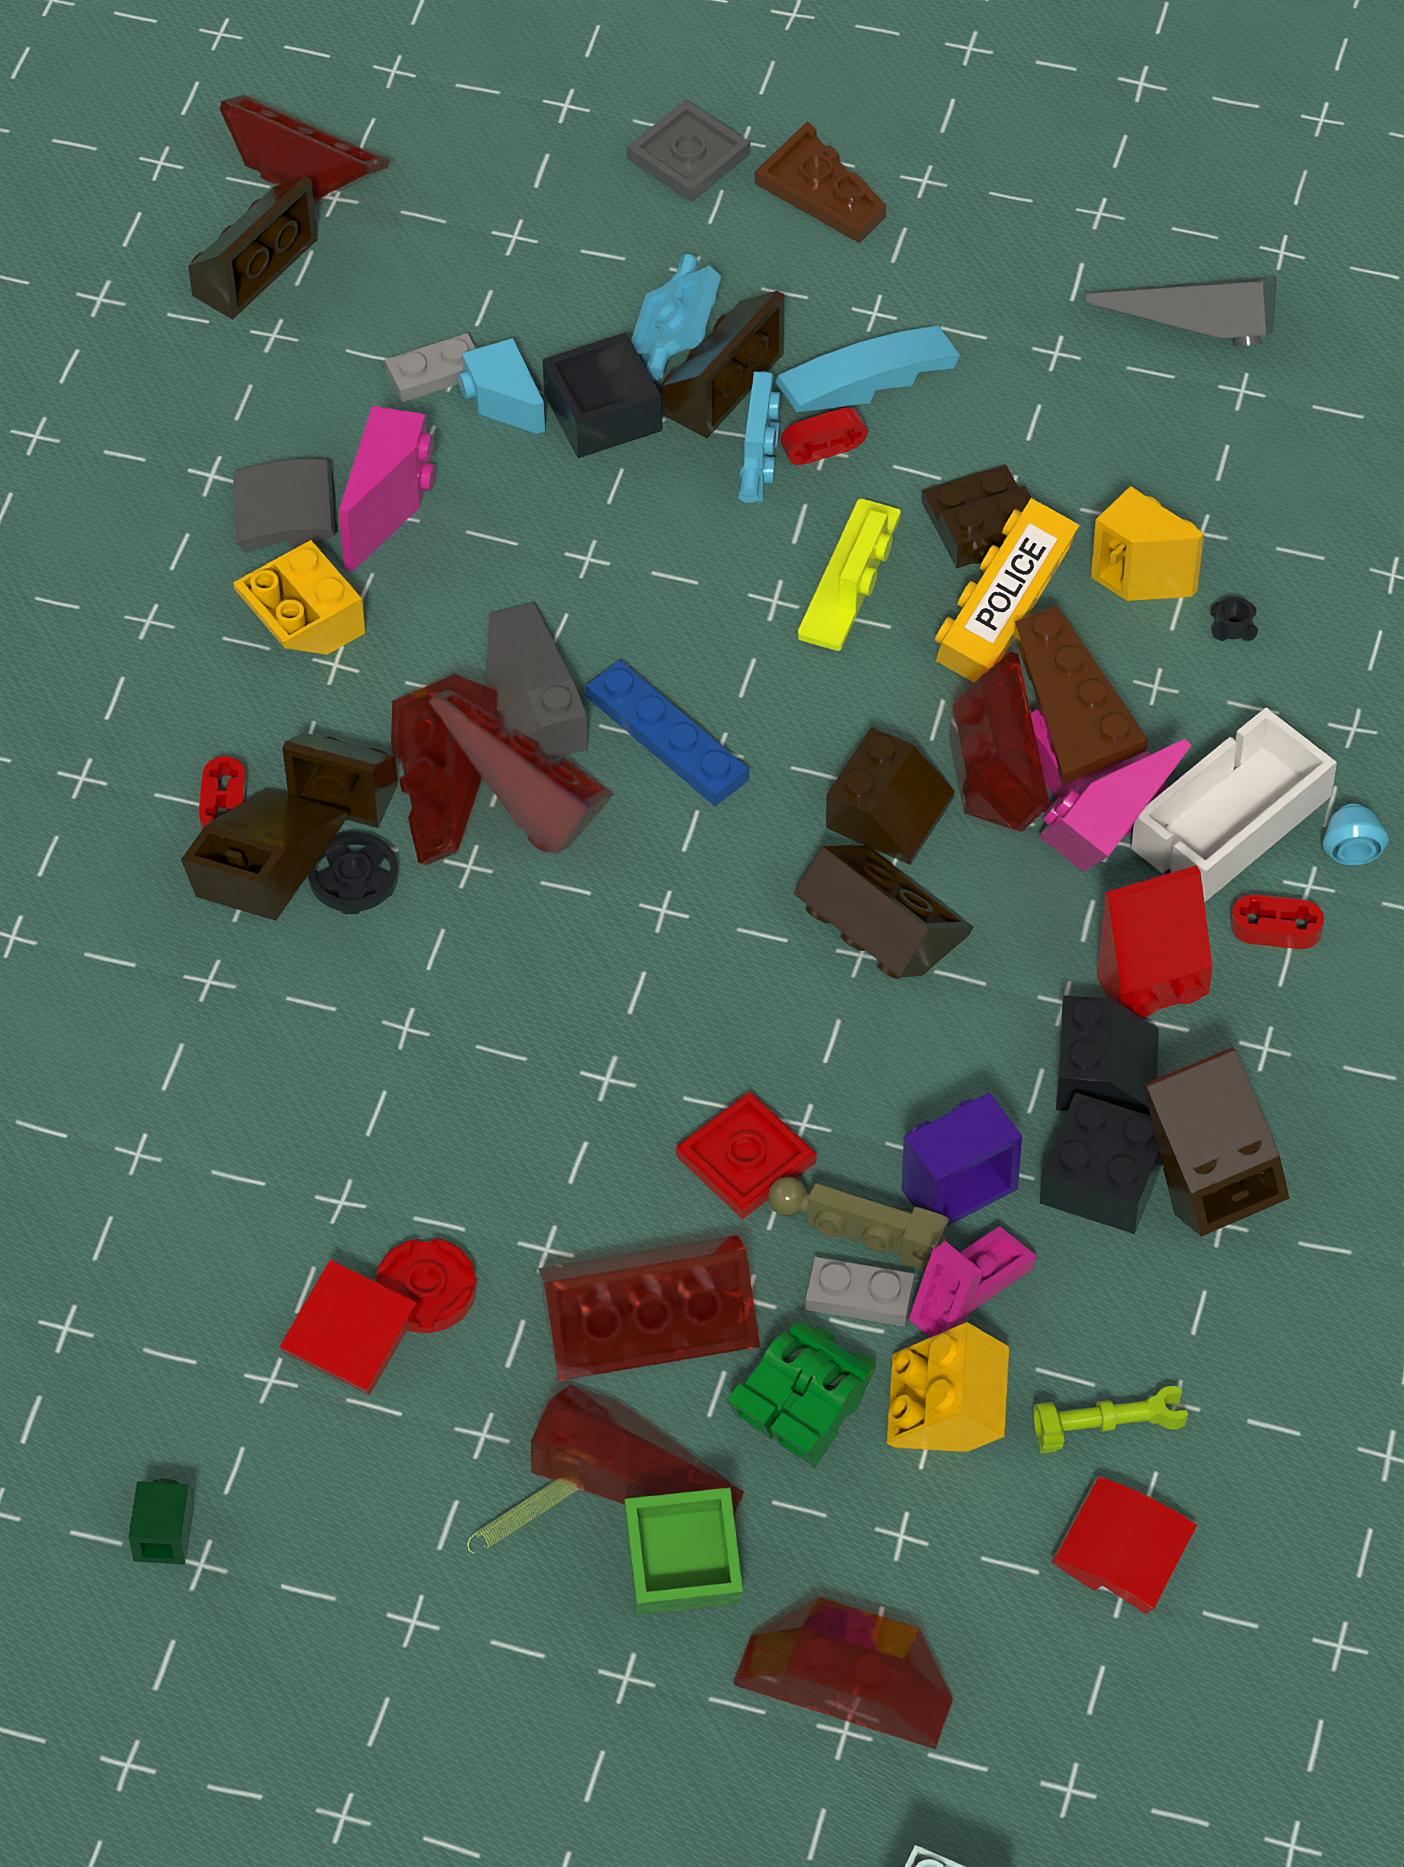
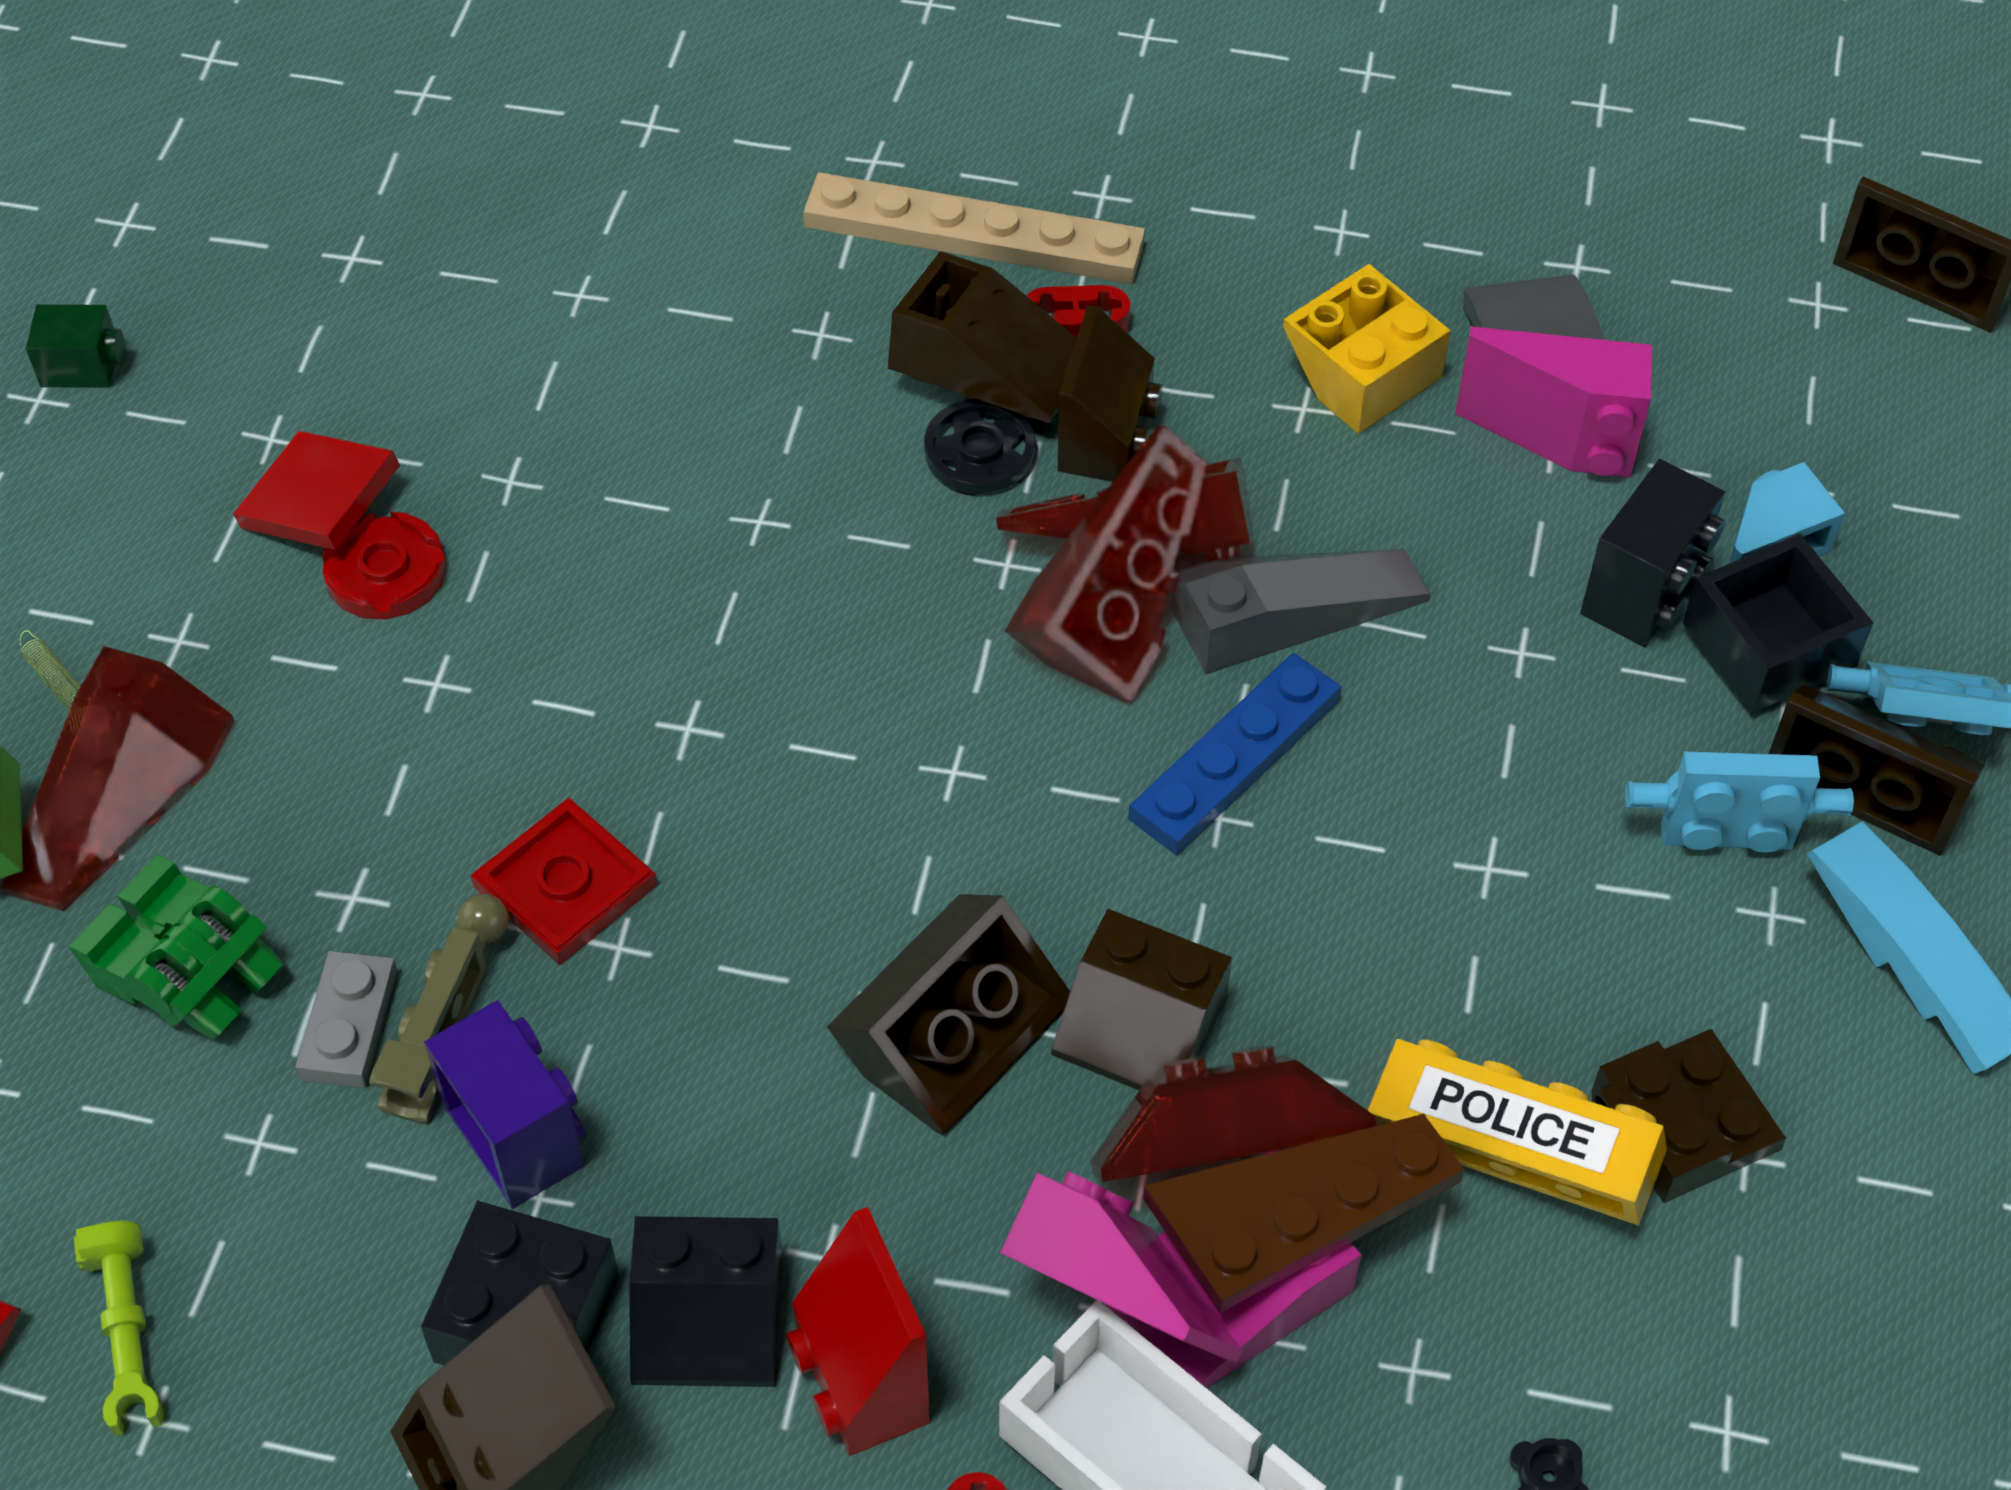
camera: 85 degrees right, 0 degrees up
light grey plate [384,333,476,403] -> none
clear red slope [538,1235,760,1381] -> none
red beam [780,407,868,465] -> none
neon yellow bracket [798,499,901,651] -> none
yellow slope [886,1322,1009,1452] -> none
dark pink bracket [908,1226,1037,1338] -> none
yellow slope [1091,486,1204,601] -> none
none -> tan plate [803,172,1145,284]
none -> black piece [1580,458,1726,648]

